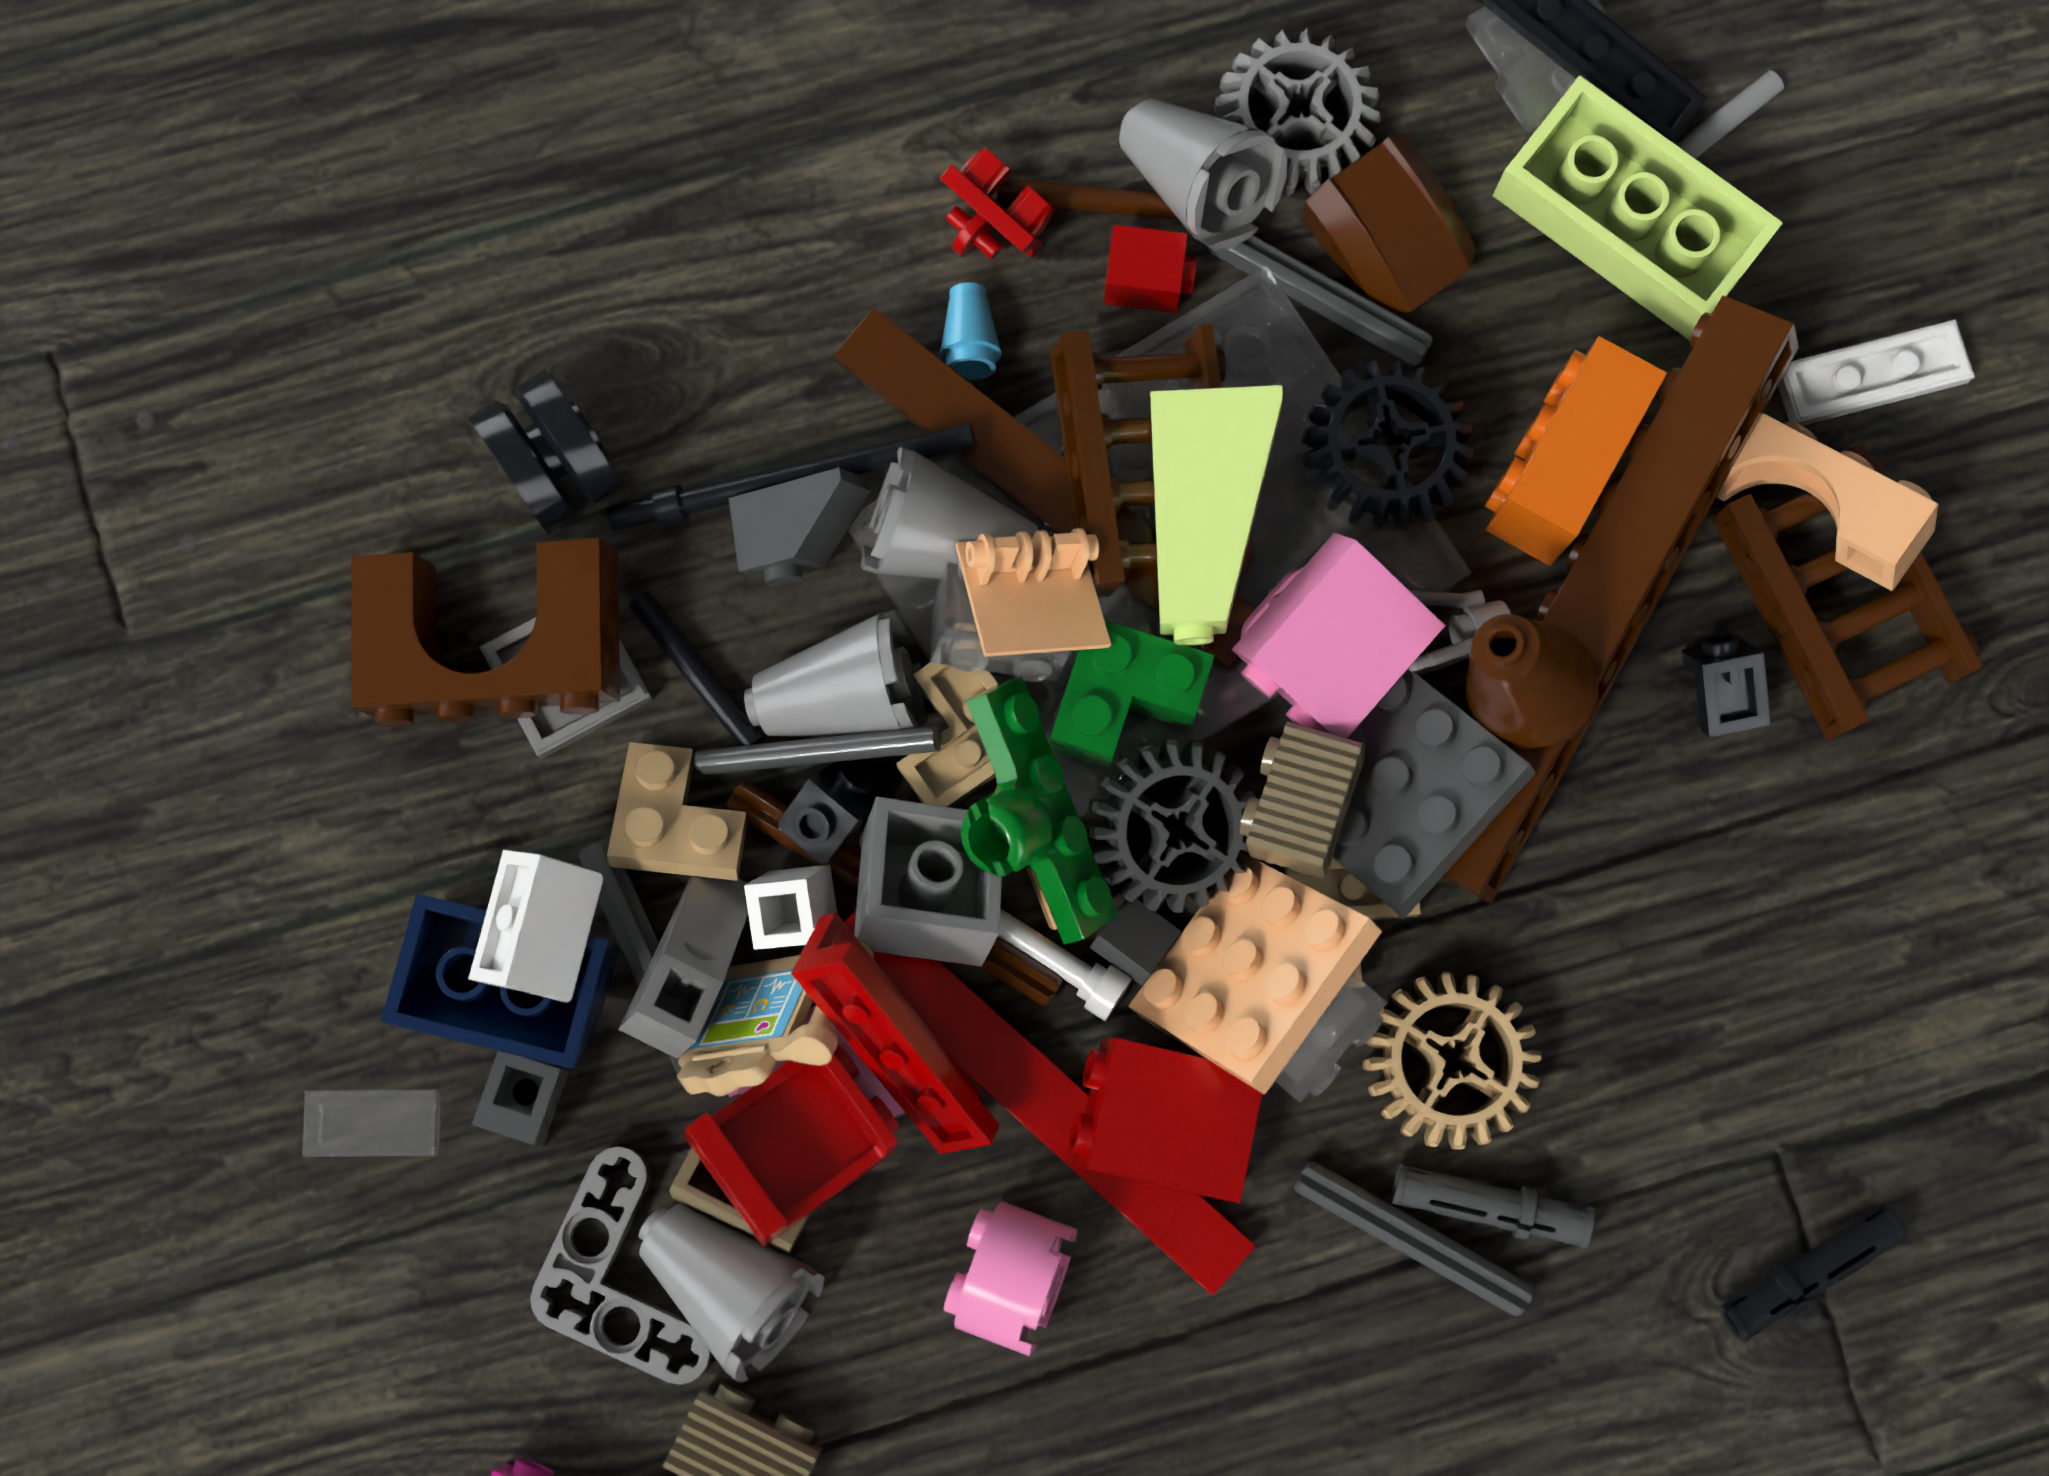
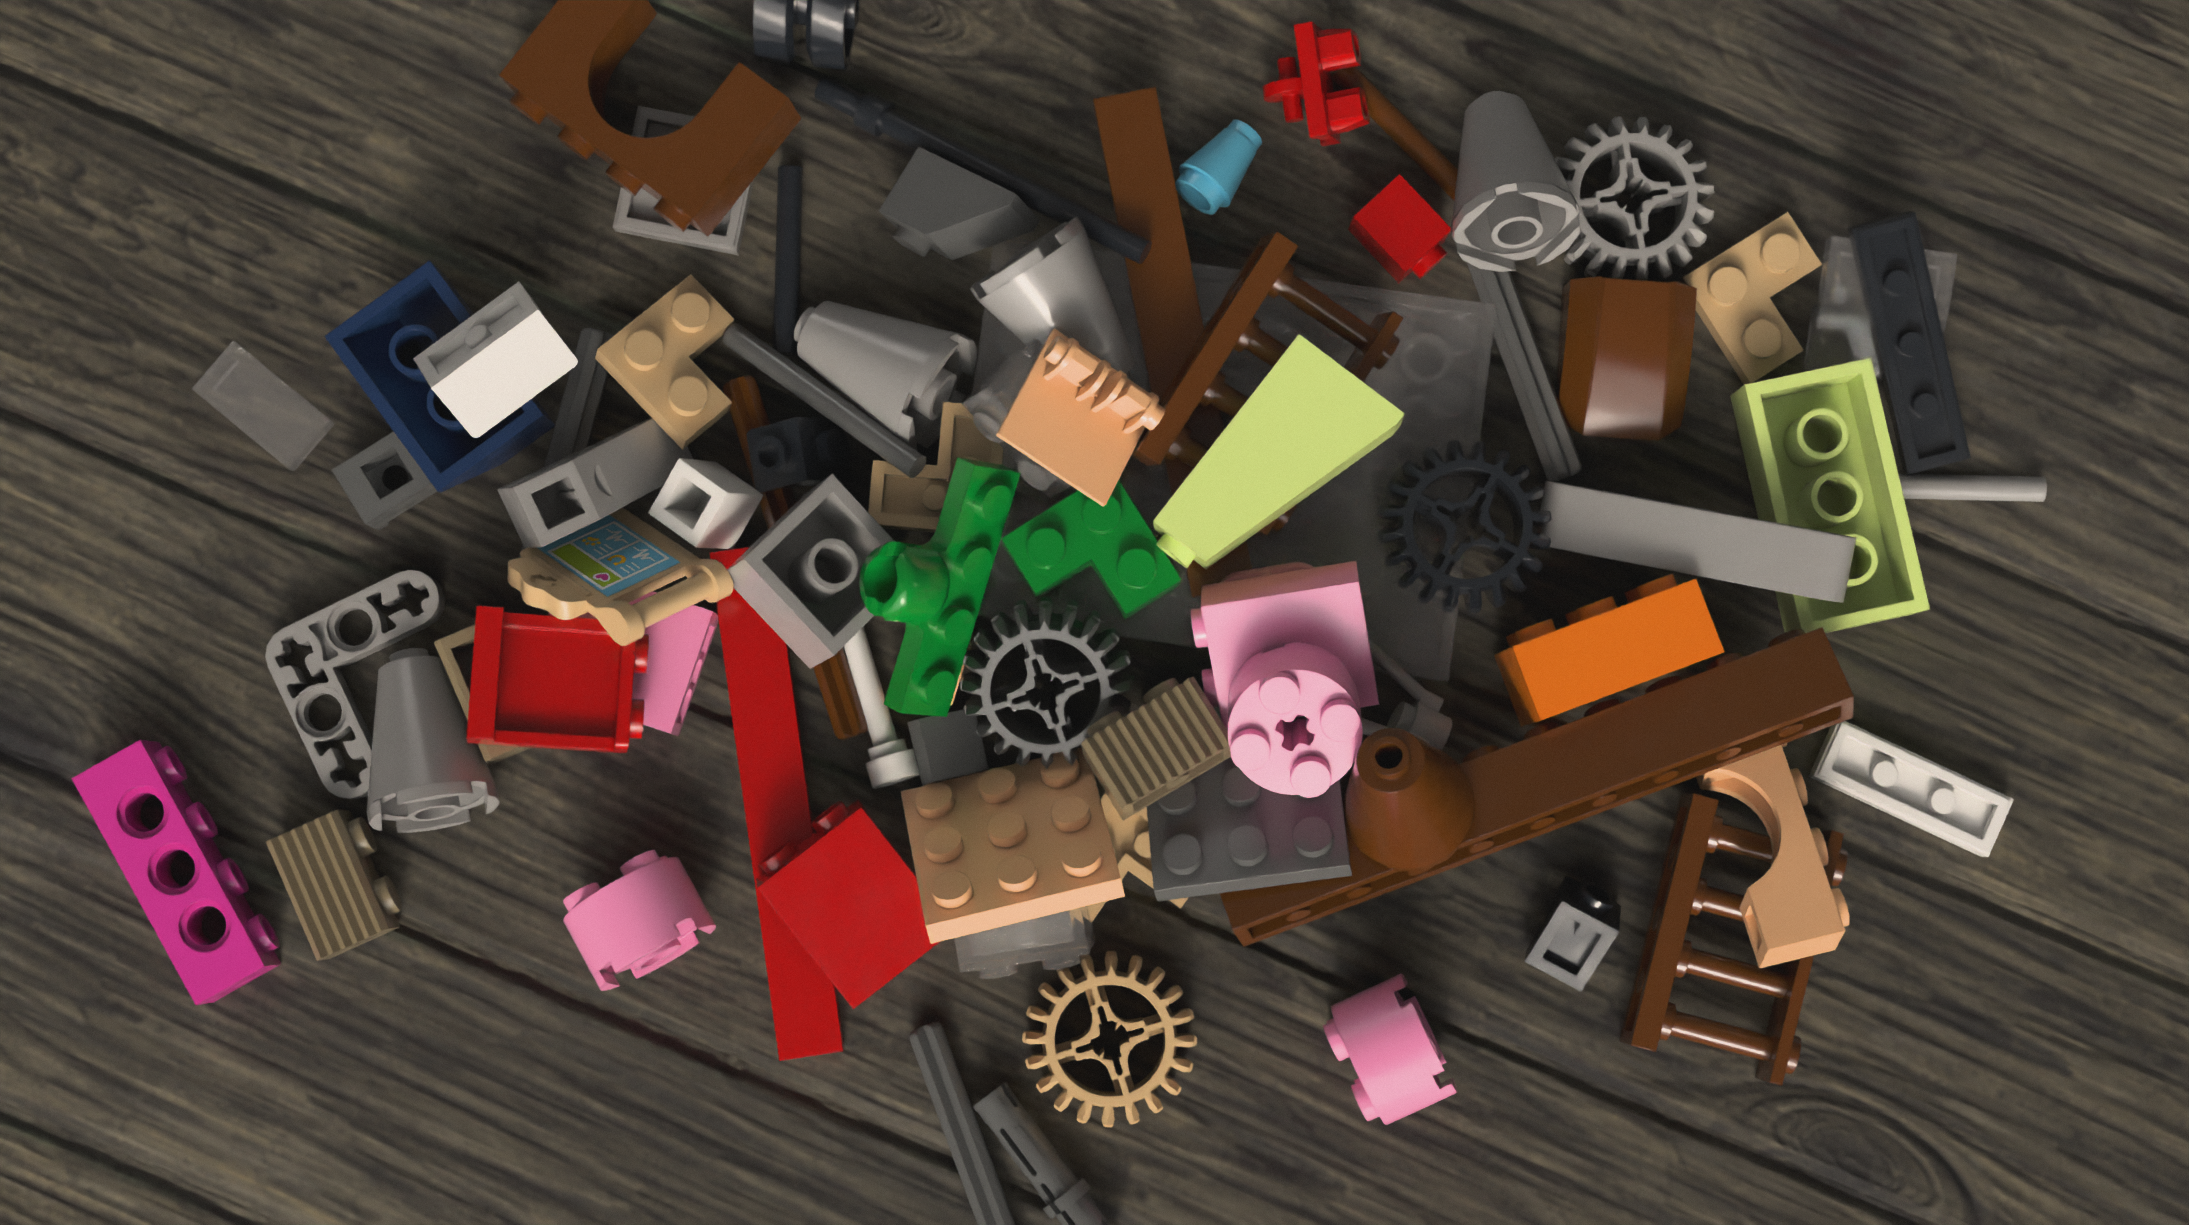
camera: 35 degrees right, 5 degrees up
red fence [791,912,1000,1154] -> none
none -> bright pink brick [1228,642,1363,798]
none -> bright pink brick [1323,973,1458,1125]
none -> light grey beam [1536,481,1856,603]
none -> tan plate [1678,212,1822,385]

